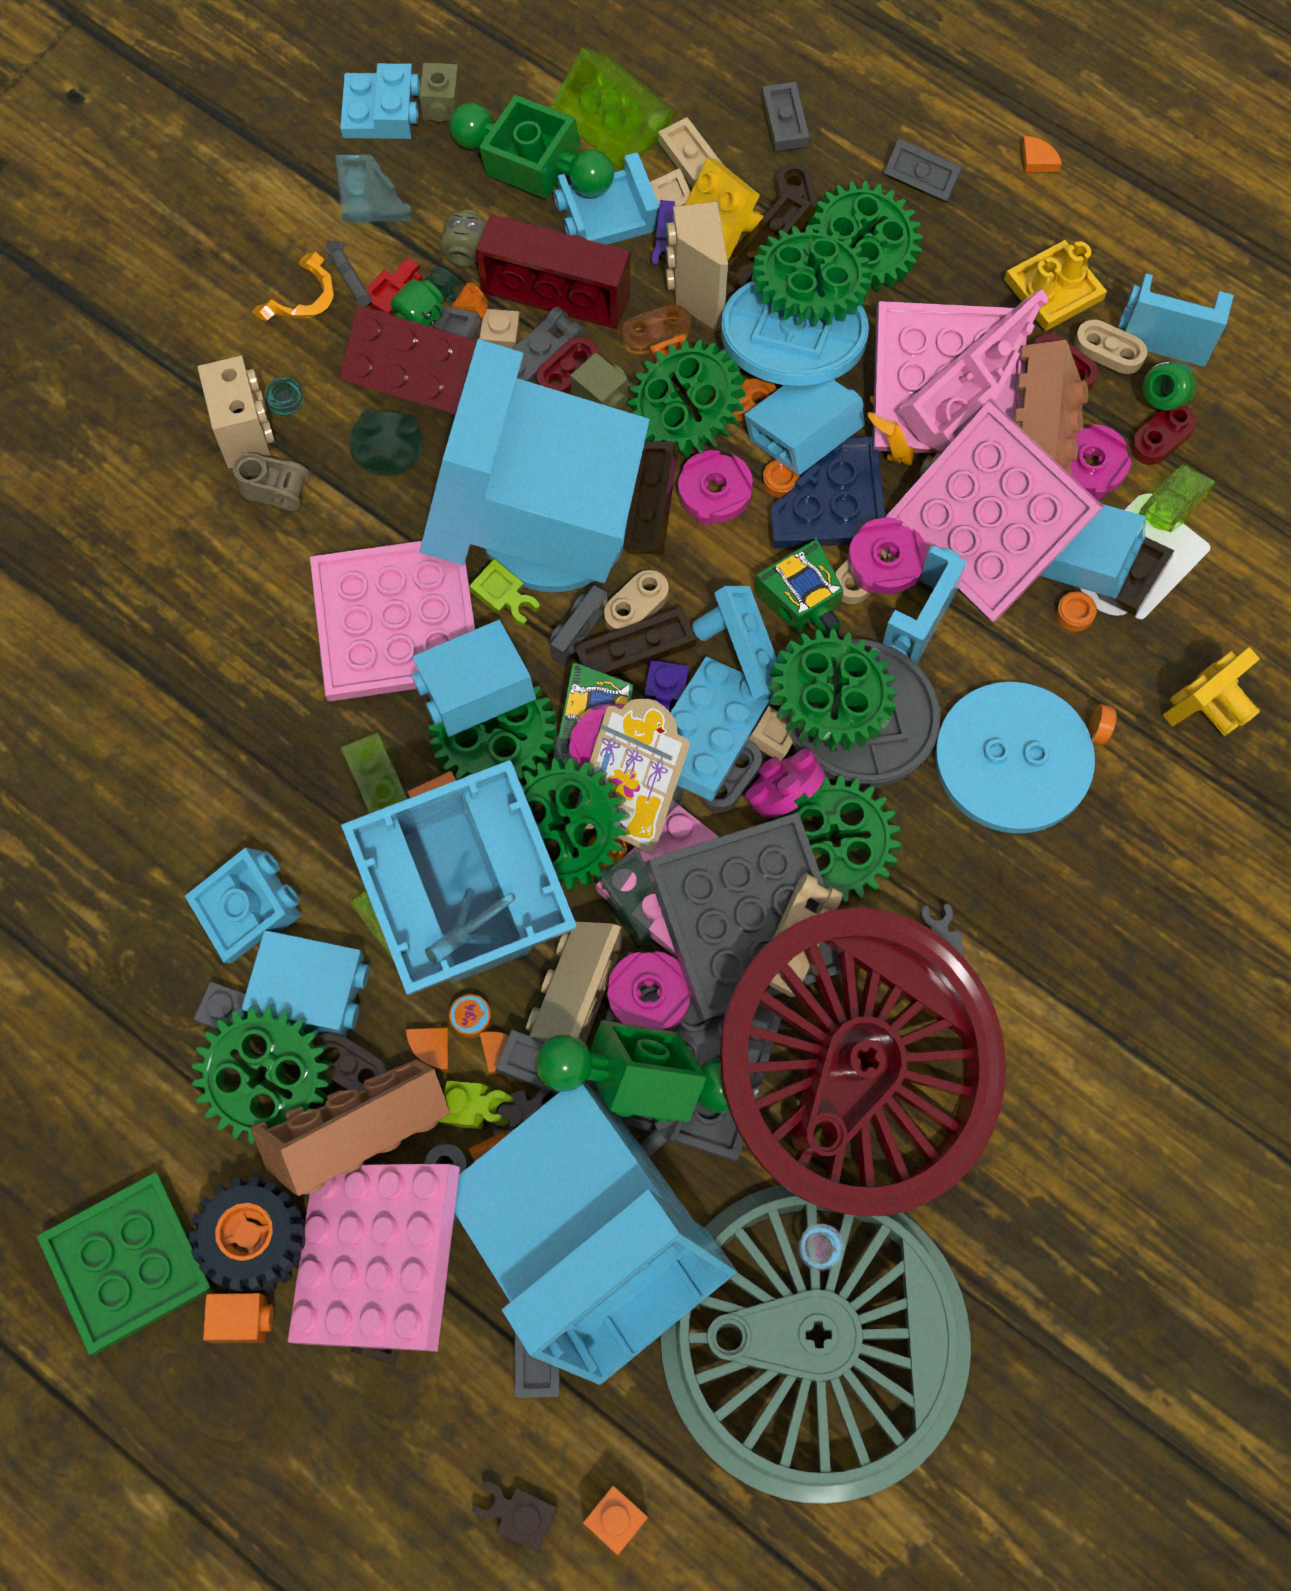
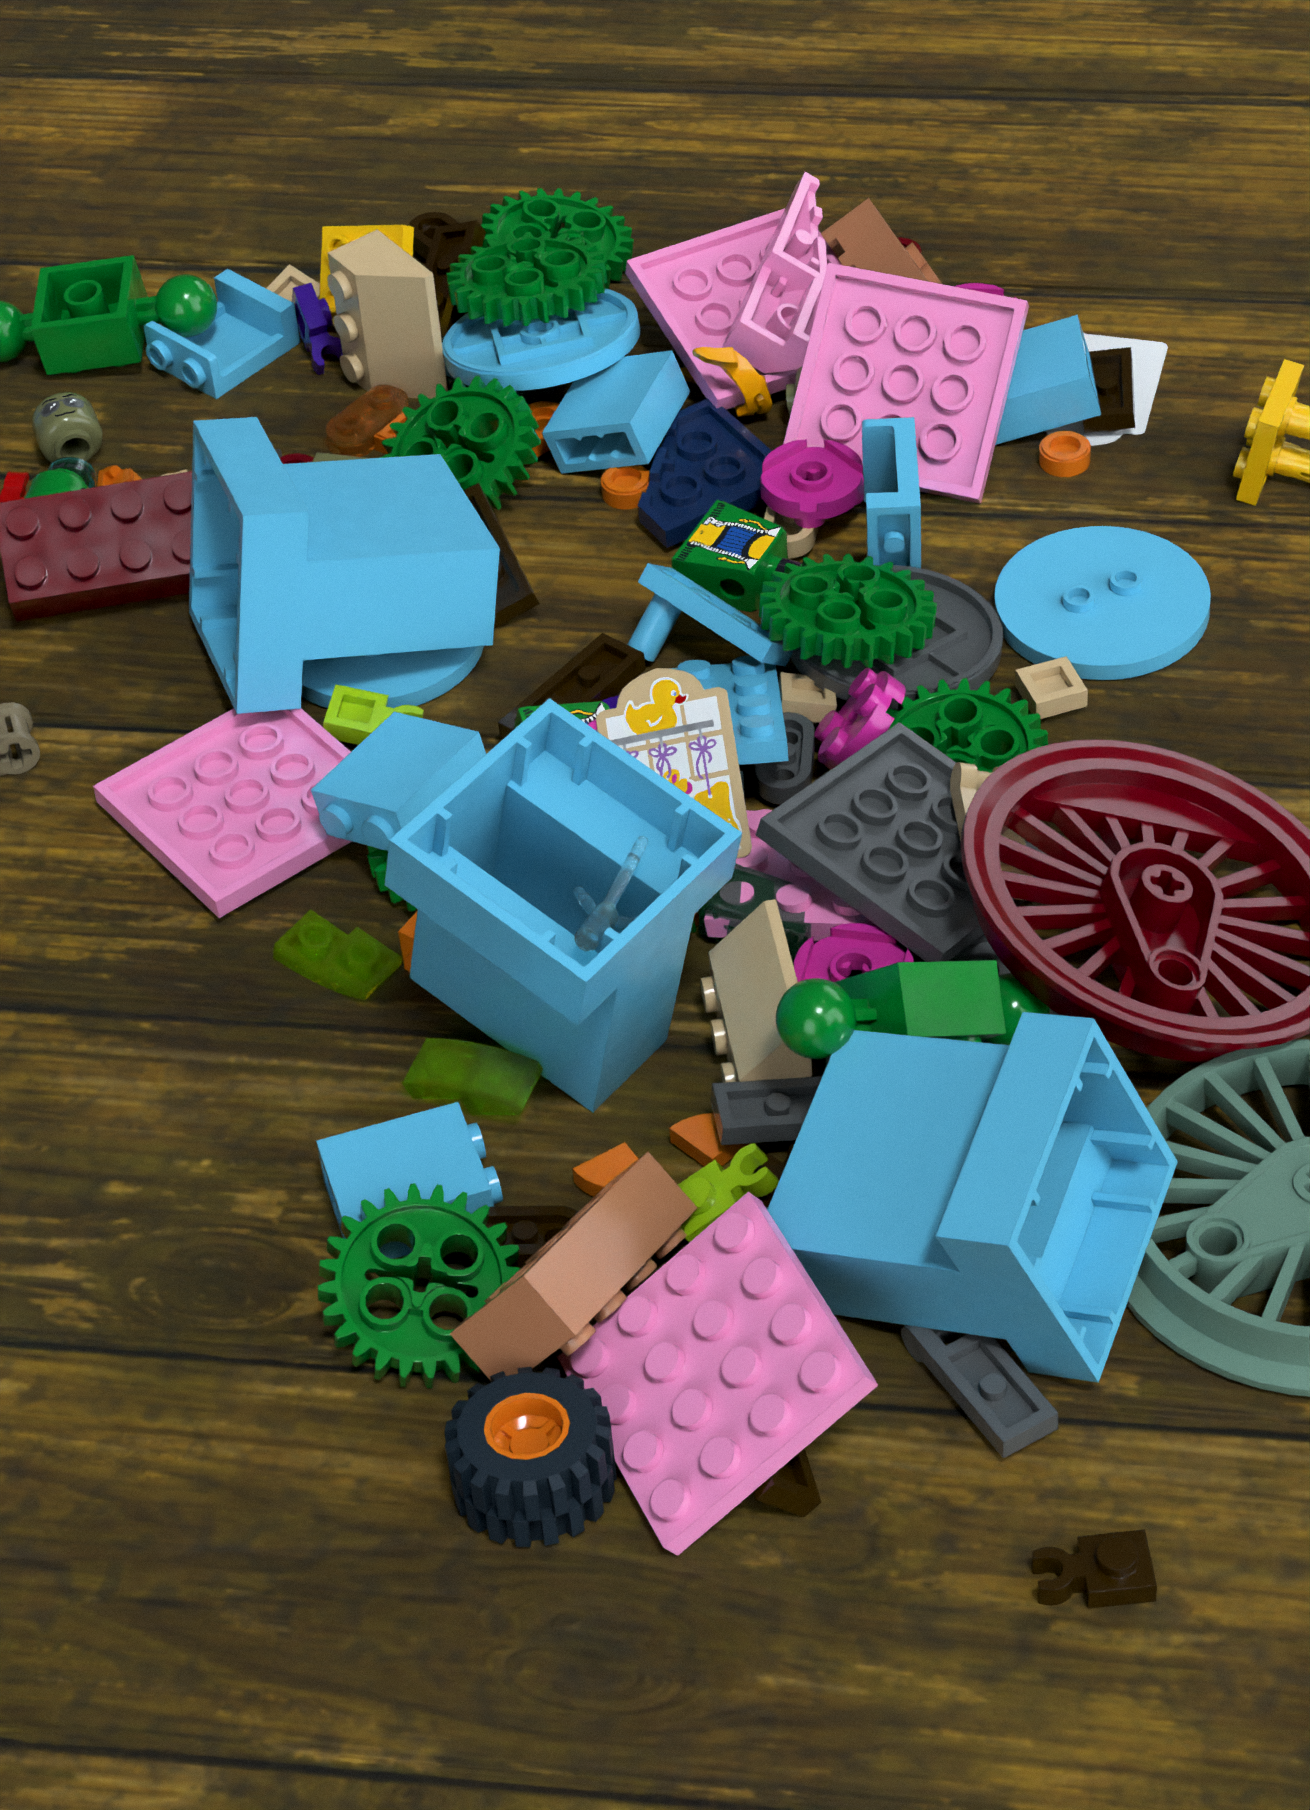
camera: 25 degrees left, 25 degrees down
green plate [36,1172,214,1356] -> none
medium azure plate [185,848,301,963] -> none
dark grey plate [193,982,246,1032] -> none
orange brick [203,1293,274,1343] -> none
clear green dish [349,410,423,476] -> none
orange tile [449,994,492,1038] -> none
dark red brick [476,214,630,330] -> none
dark grey plate [549,585,607,668] -> none
clear neon green slope [550,47,677,170] -> none
orange brick [583,1485,648,1555] -> none
tan plate [604,570,669,632] -> none
tan plate [658,117,722,188] -> none
dark pink plate [678,450,753,526] -> none
dark grey plate [761,82,810,151] -> none
clear tile [799,1224,844,1271] -> none
dark grey plate [884,138,964,201] -> none
yellow plate [1004,240,1107,332] -> none
orange tile [1022,136,1062,173] -> none
tan plate [1074,320,1147,374] -> none
orange tile [1088,704,1117,745] -> none
medium azure panel [1118,273,1234,367] -> none
dark red plate [1131,406,1197,465] -> none
clear neon green slope [1139,464,1216,533] -> none
green head [1143,362,1197,411] -> none
none -> tan plate [1015,656,1088,719]

